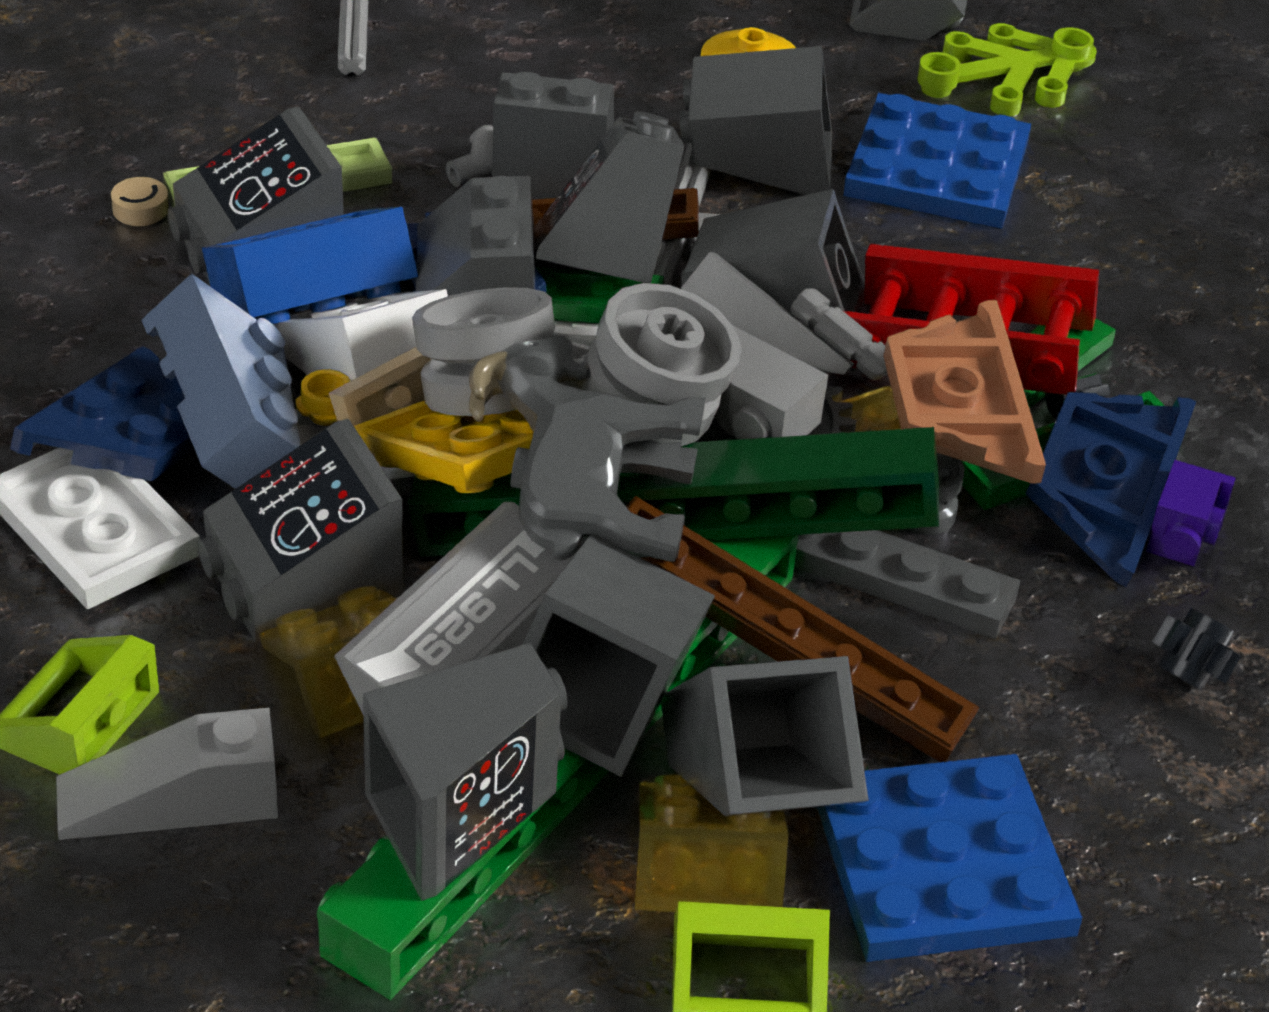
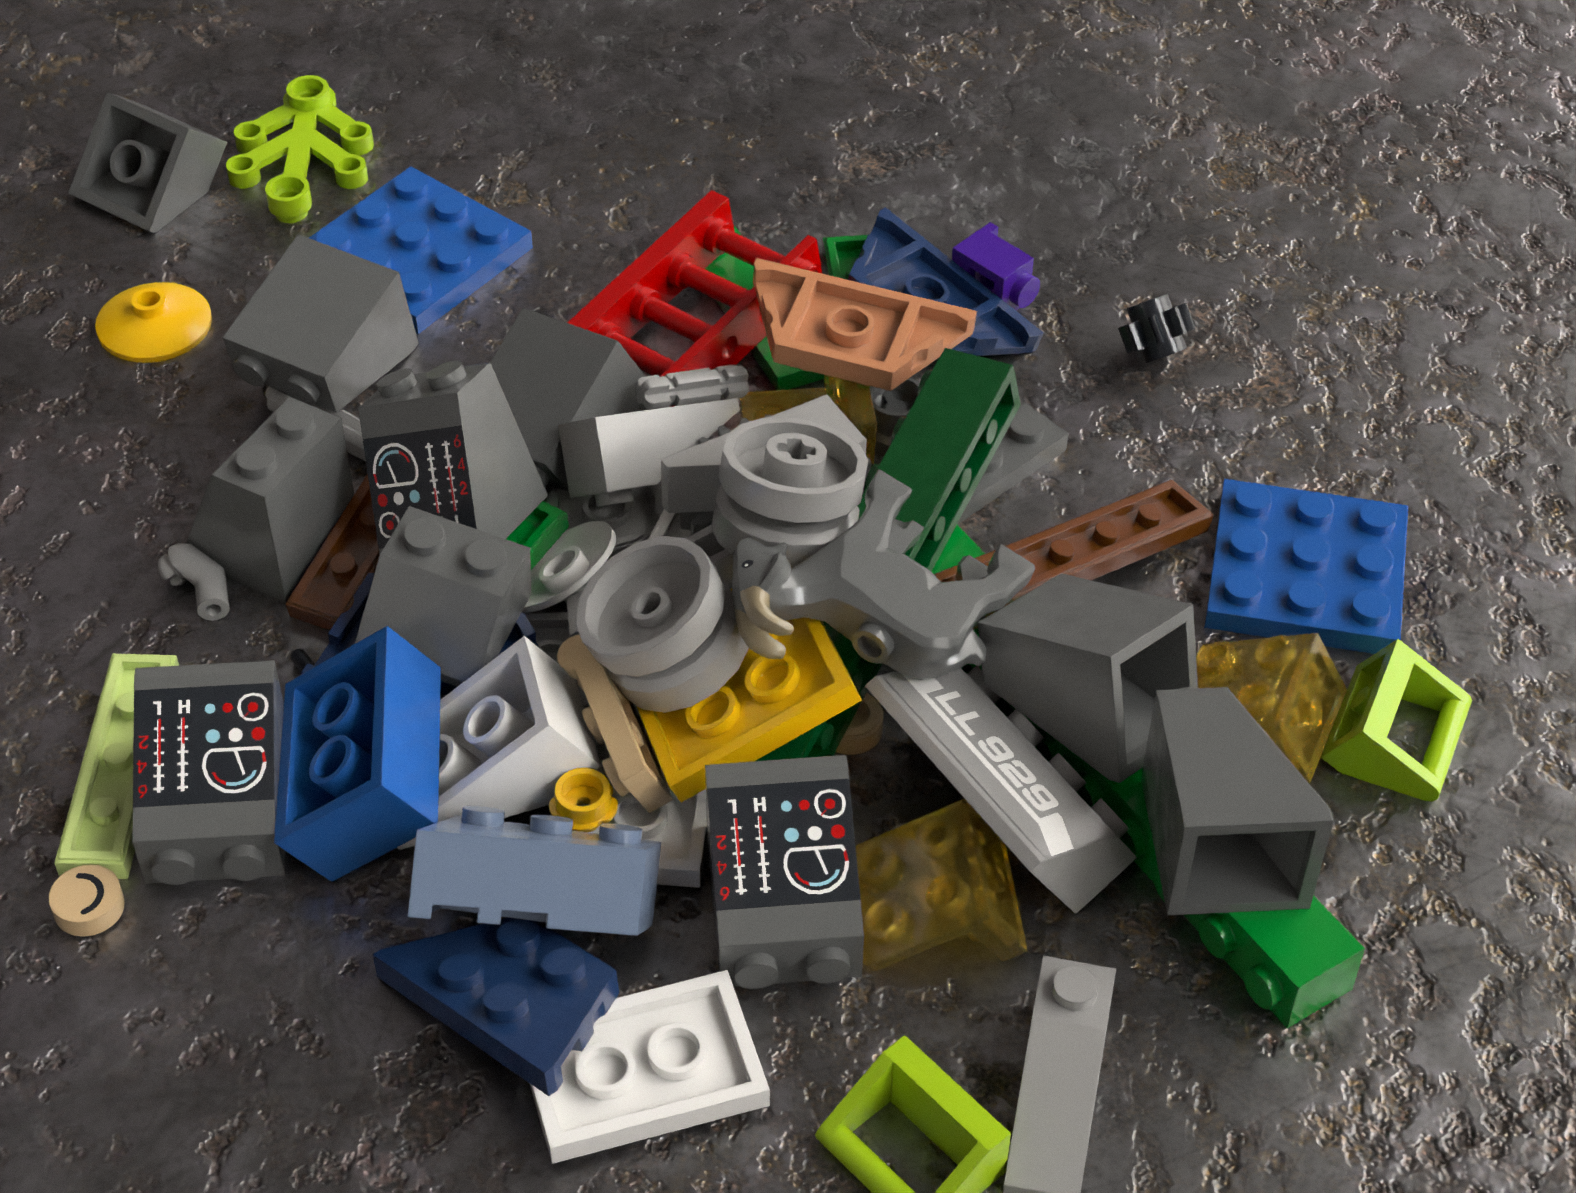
camera: 65 degrees left, 5 degrees up
dark grey slope [661,656,869,817] -> none

